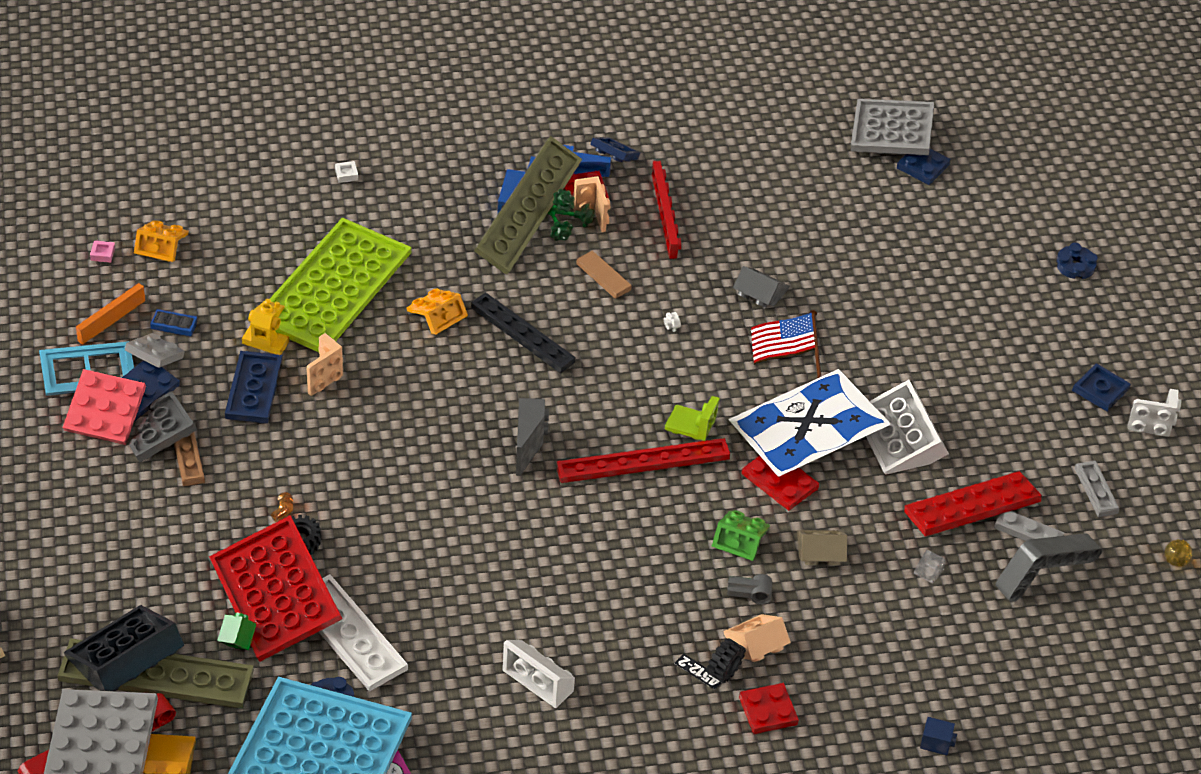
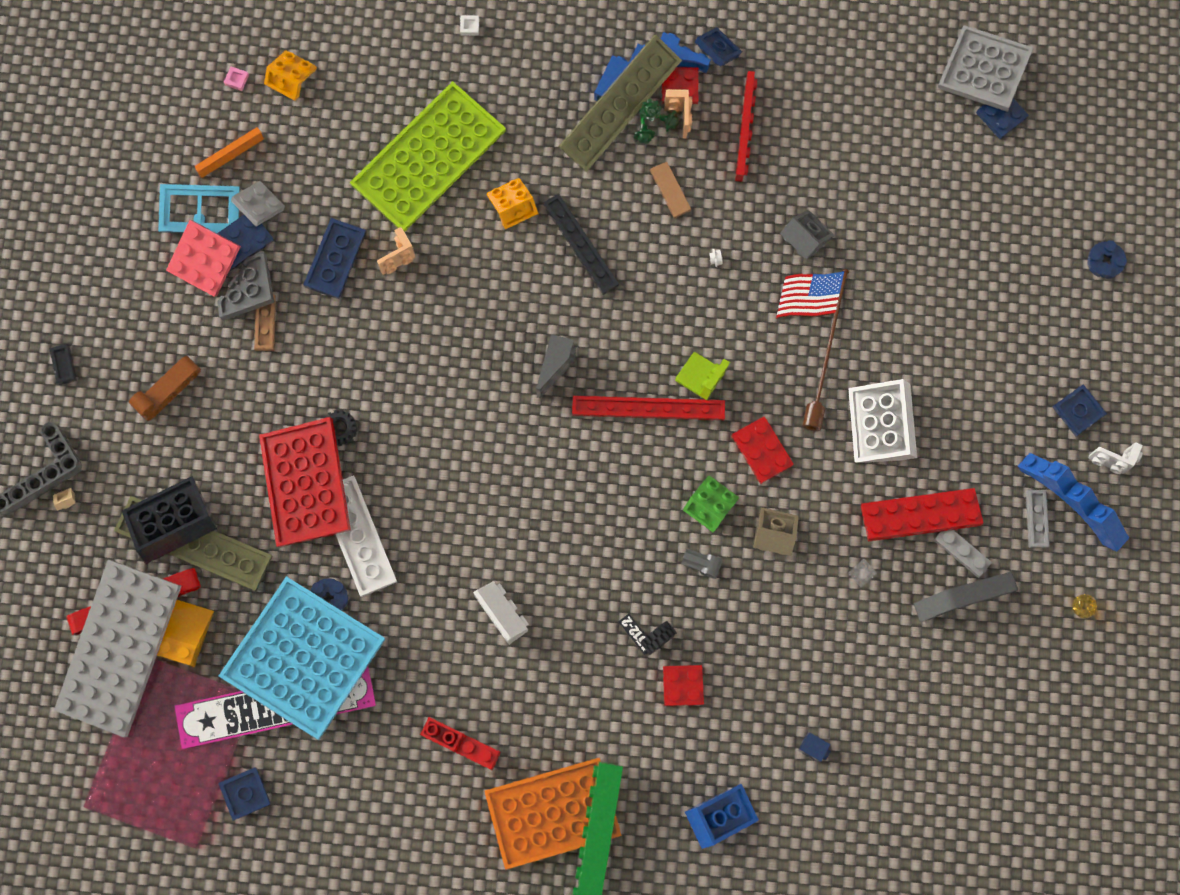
camera: 15 degrees right, 30 degrees up
tile [150,309,198,336] -> none
green brick [217,612,256,650] -> none
yellow tile [242,299,289,355] -> none
clear orange arm [271,492,293,522] -> none
light nougat slope [723,614,791,662] -> none
sticker [728,369,891,477] -> none
none -> dark orange beam [129,356,201,421]
none -> blue arch [1018,453,1129,552]

